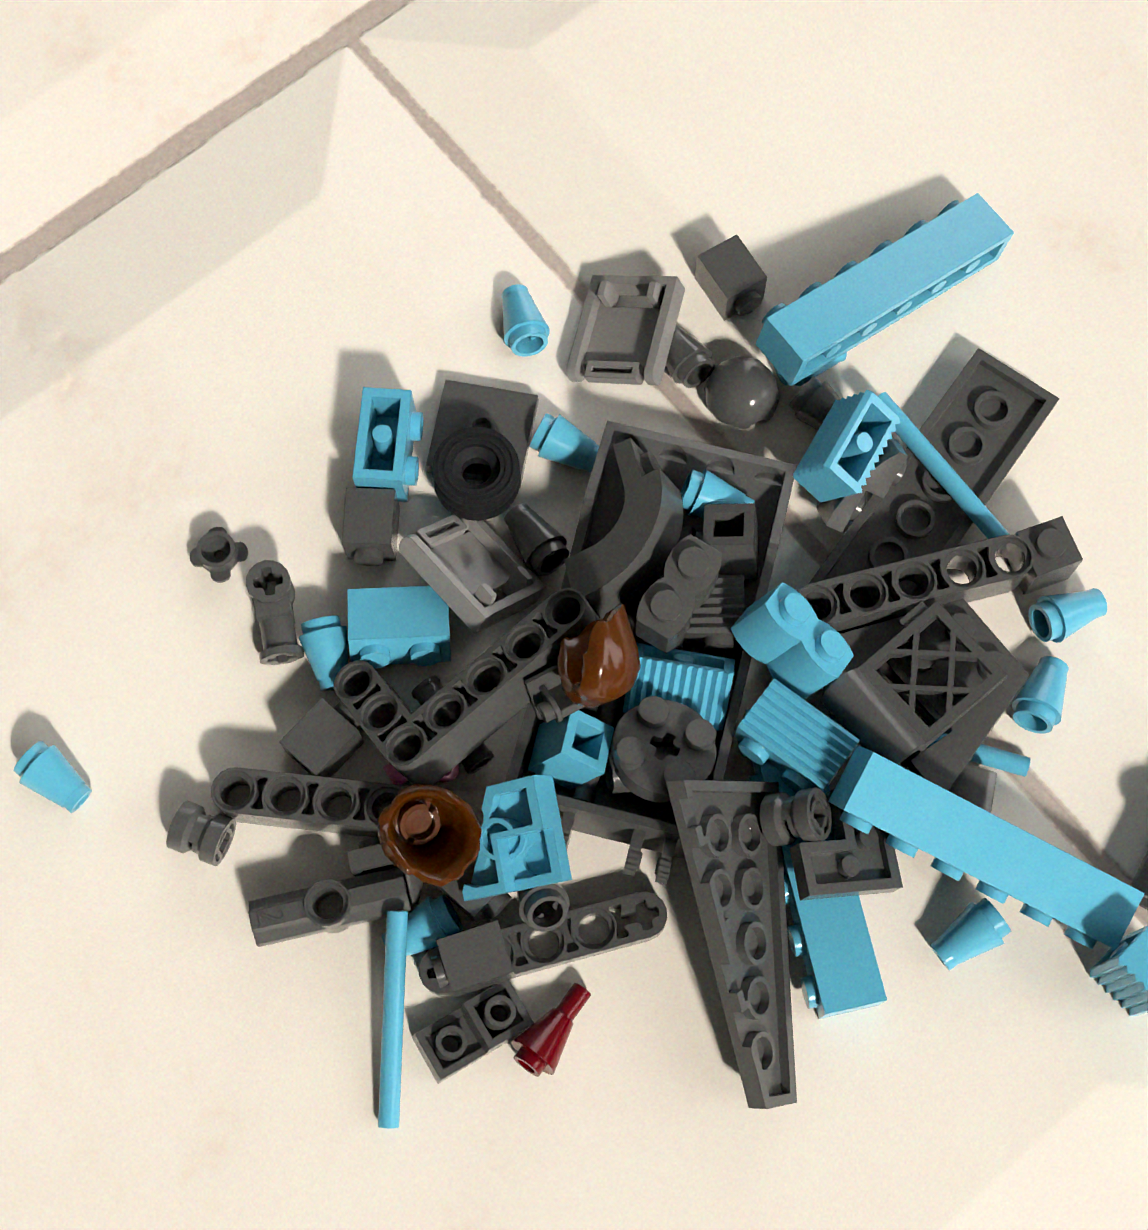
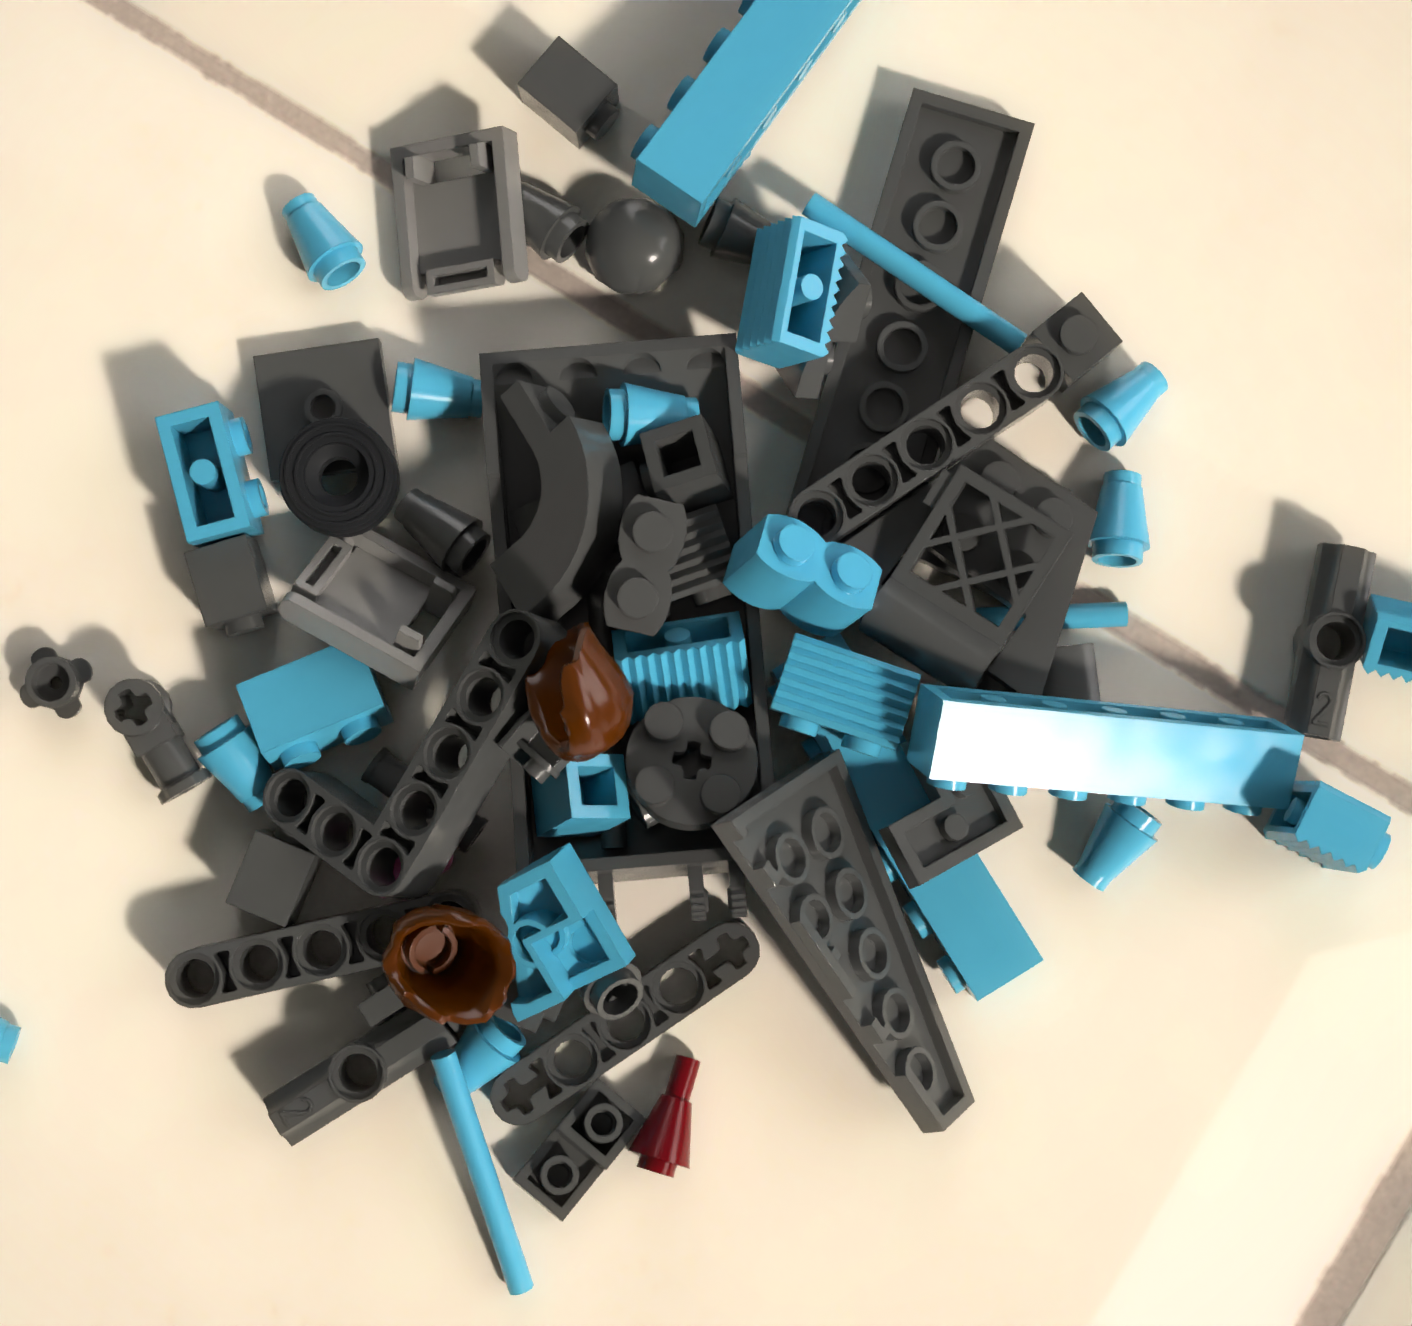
camera: 25 degrees left, 15 degrees up
dark grey wheel [166,800,237,867] -> none
dark grey brick [431,920,516,997] -> none
dark grey wheel [760,787,832,846] -> none

